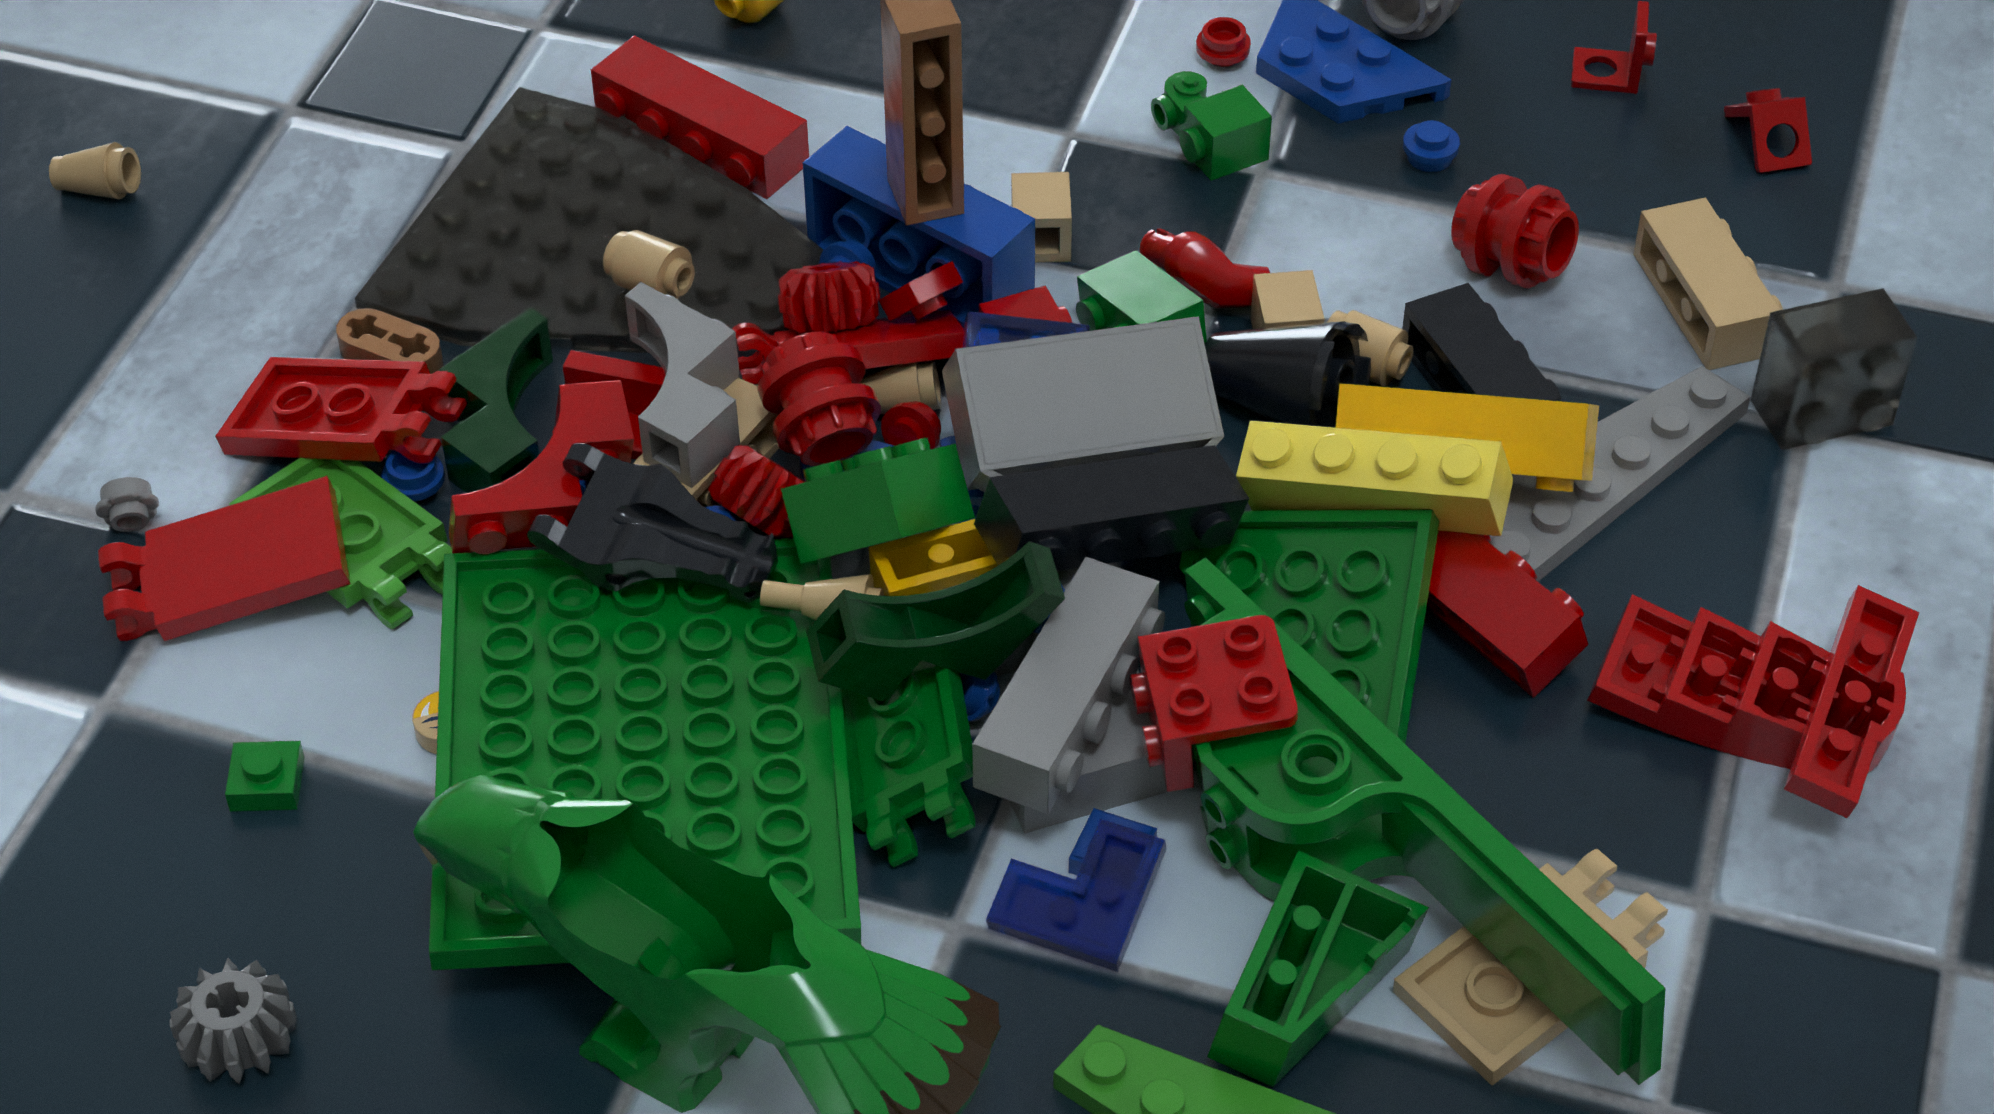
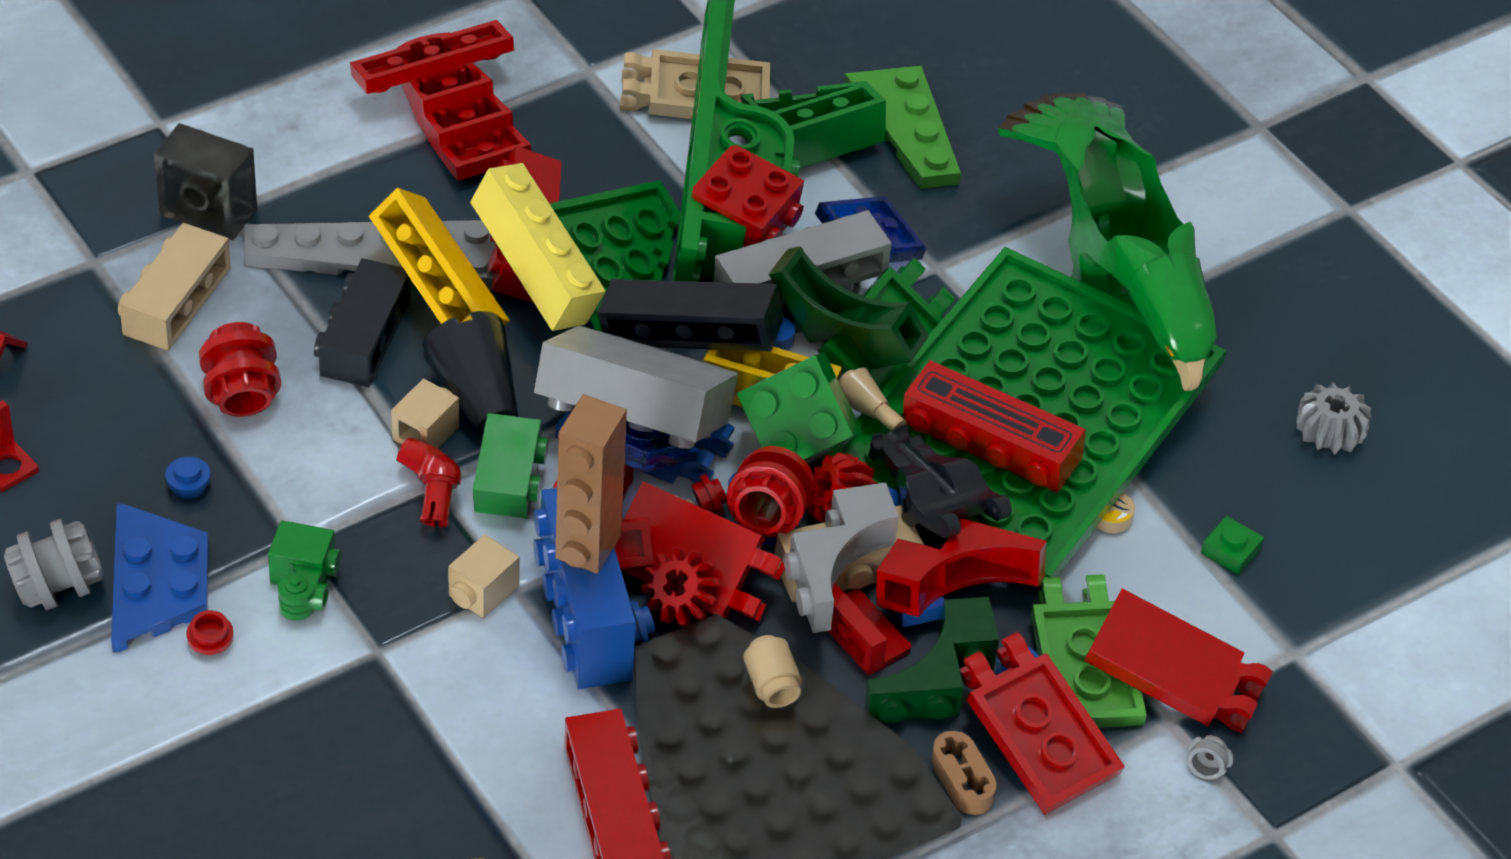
camera: 145 degrees left, 0 degrees up
tan brick [1327,310,1413,387] -> none
none -> red brick [903,360,1086,493]

